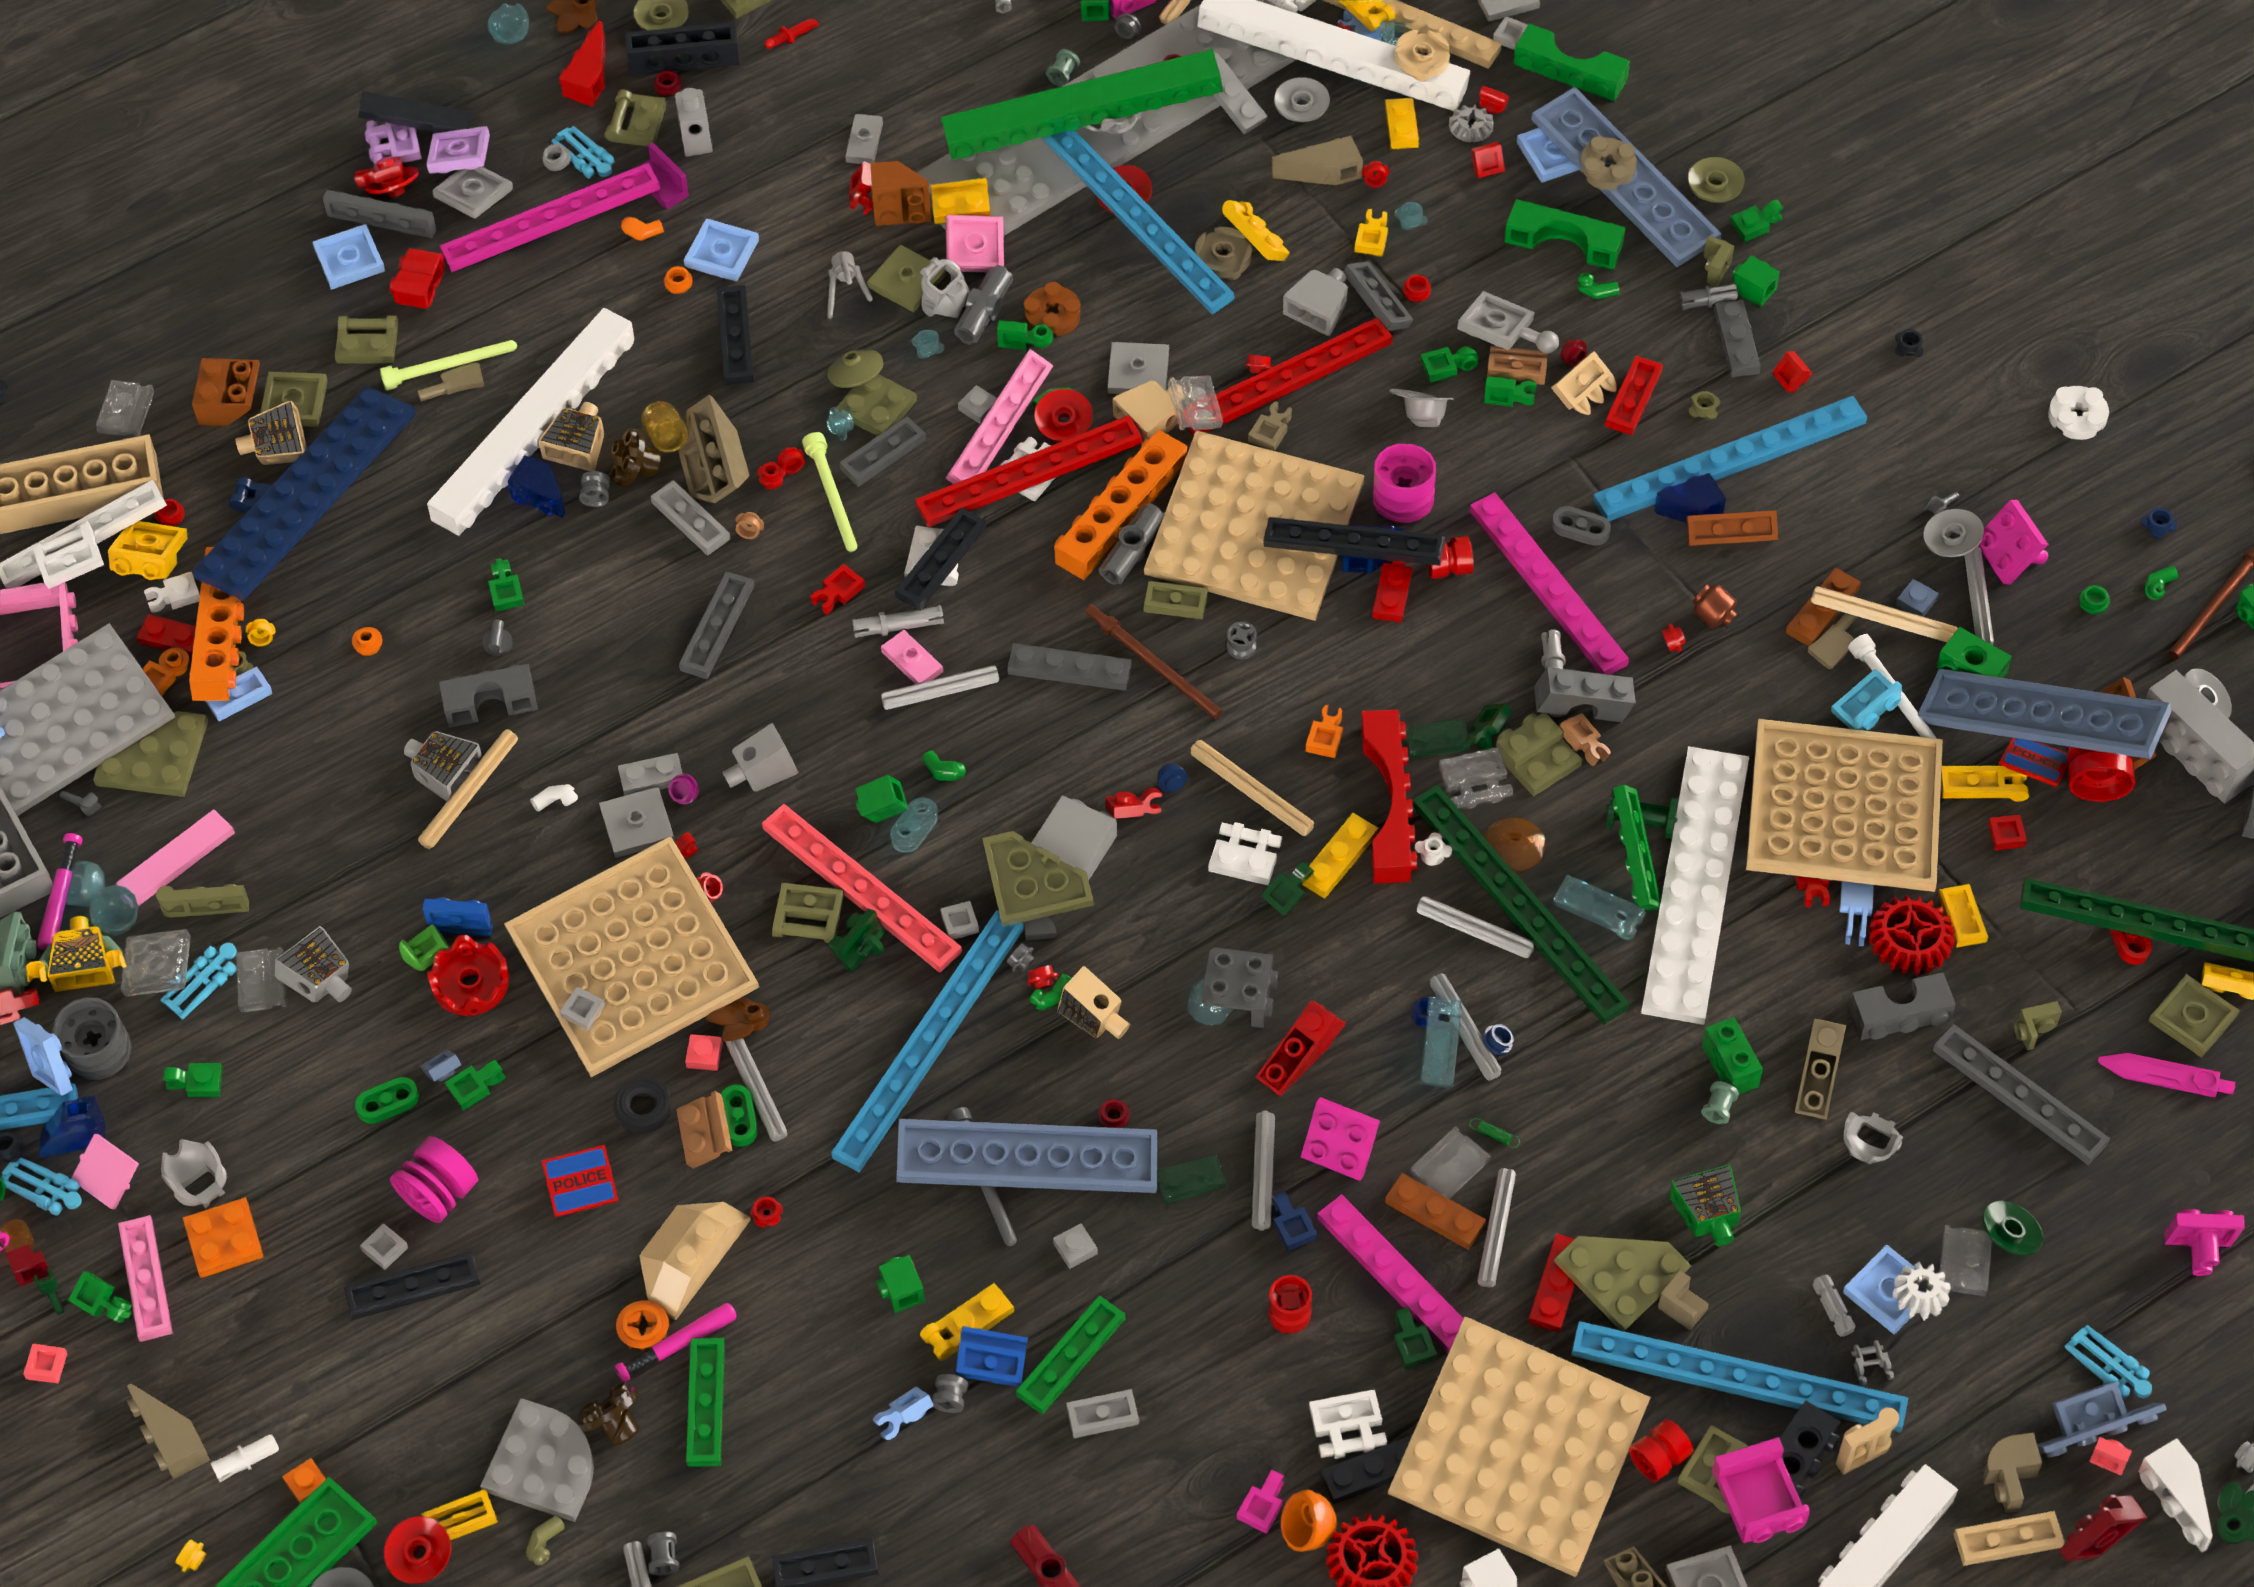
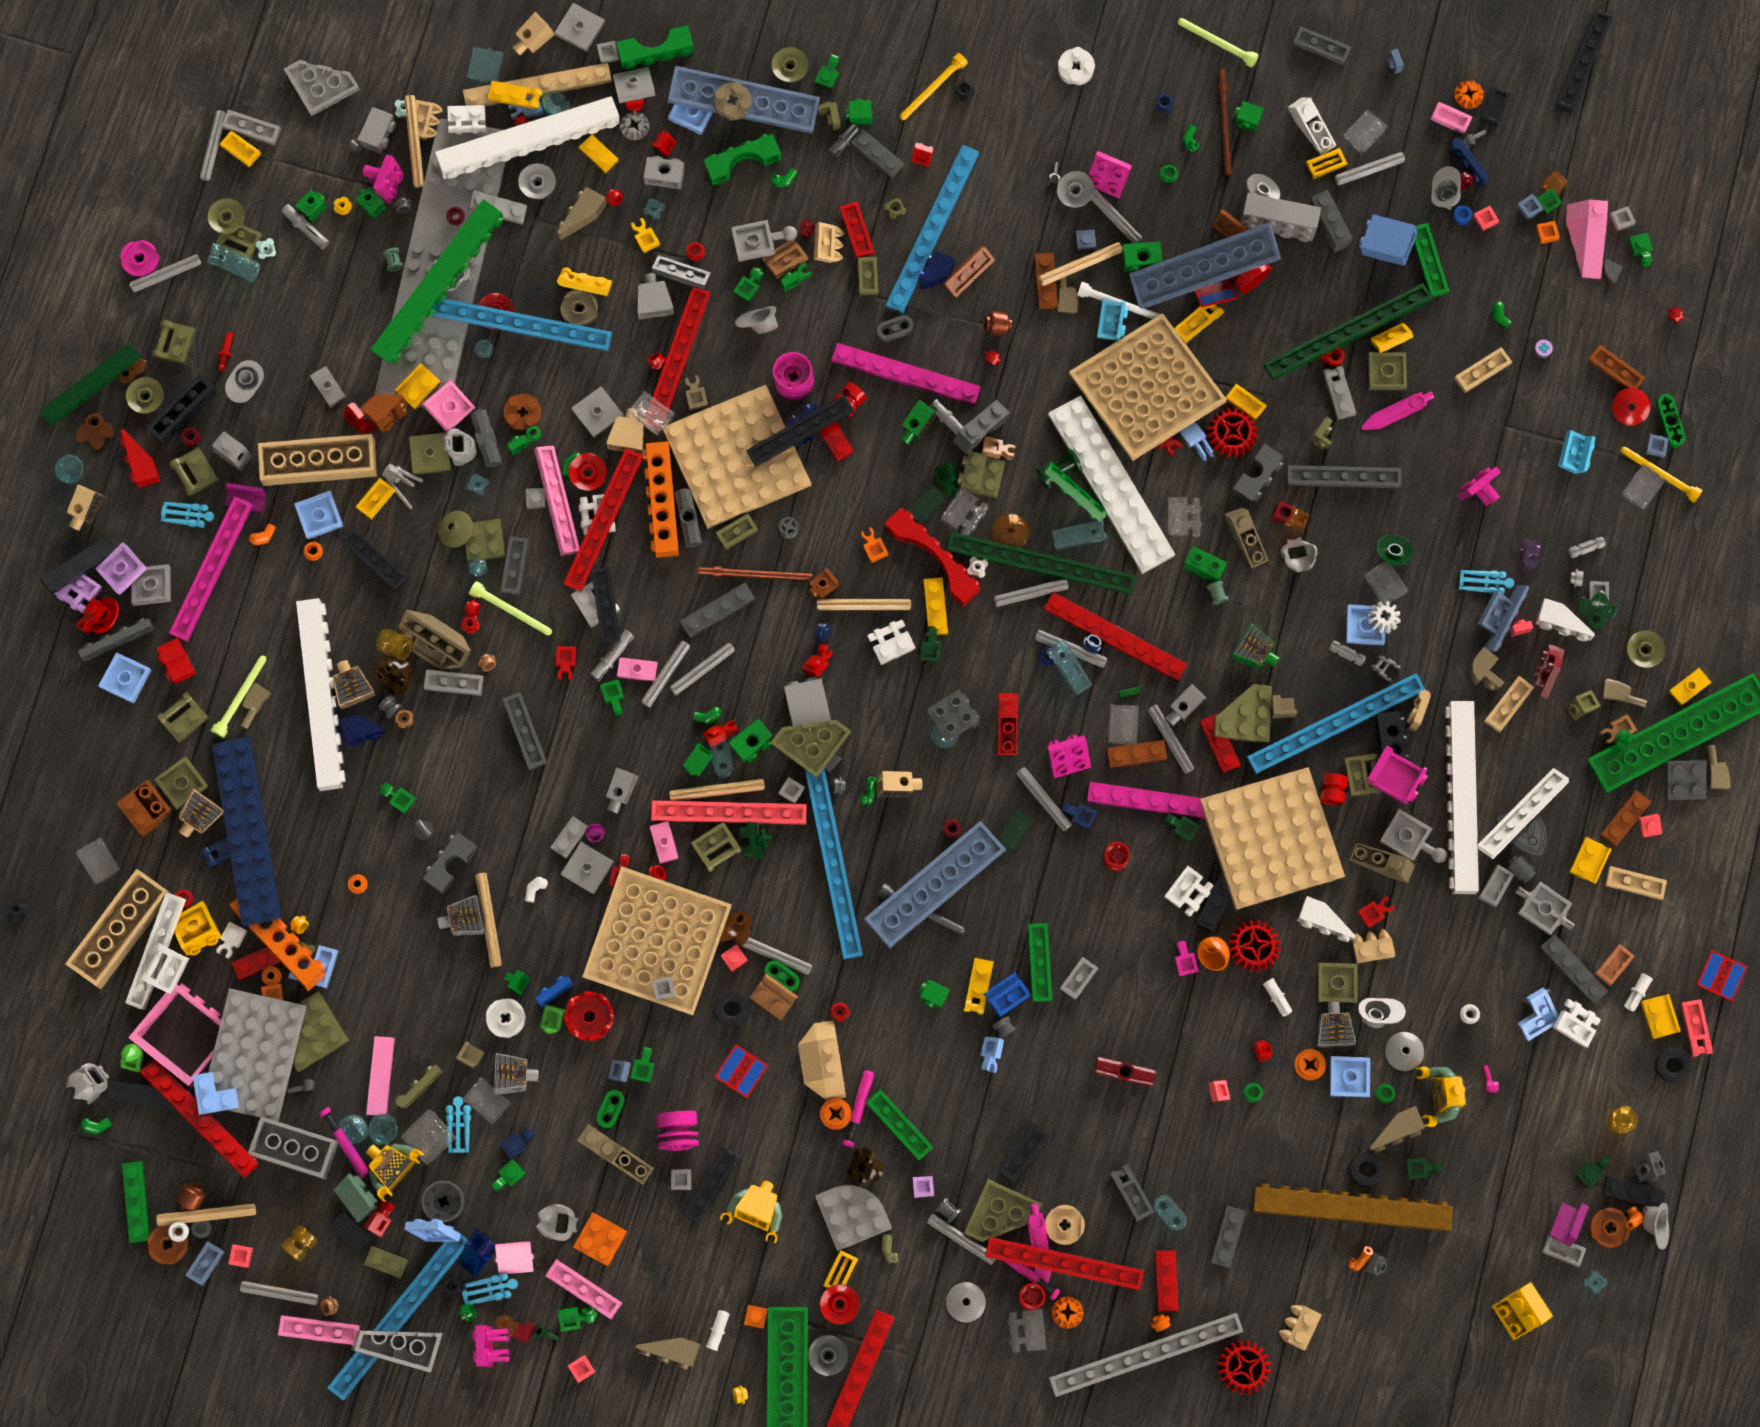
camera: 45 degrees left, 20 degrees up
light grey plate [543,144,571,171] -> none
red plate [1027,966,1058,990] -> none
light grey plate [1053,1223,1098,1269] -> none
tan plate [1394,30,1450,82] -> none
red plate [1988,815,2027,851] -> none
none -> tan torso [67,484,105,530]
none -> light grey piece [225,360,264,403]
none -> tan brick [258,434,377,486]
none -> yellow plate [356,478,395,520]
none -> medium nougat plate [395,709,413,728]
none -> dark tan panel [456,1041,485,1070]
none -> clear light blue plate [474,340,494,358]
none -> white plate [486,999,526,1038]
none -> dark blue plate [499,1128,535,1160]
none -> green tile [504,970,530,995]
none -> dark tan slope [577,1124,654,1185]
none -> green plate [600,679,624,716]
none -> light grey plate [613,67,656,103]
none -> light grey brick [643,156,685,189]
none -> bright pink plate [650,821,679,864]
none -> tan axle [669,779,765,801]
none -> light grey axle [670,643,735,695]
none -> red plate [703,720,739,747]
none -> yellow torso [720,1181,782,1243]
none -> green brick [729,719,773,763]
none -> dark orange brick [809,568,839,599]
none -> olive plate [858,257,878,296]
none -> green torso [899,400,937,445]
none -> yellow piece [900,53,968,120]
none -> lavender plate [913,1176,934,1198]
none -> red plate [1044,592,1187,682]
none -> light grey torso [1166,684,1207,726]
none -> clear plate [1167,497,1202,537]
none -> leg [1270,501,1309,531]
none -> light grey plate [1323,365,1356,420]
none -> clear purple leg [1519,539,1541,570]

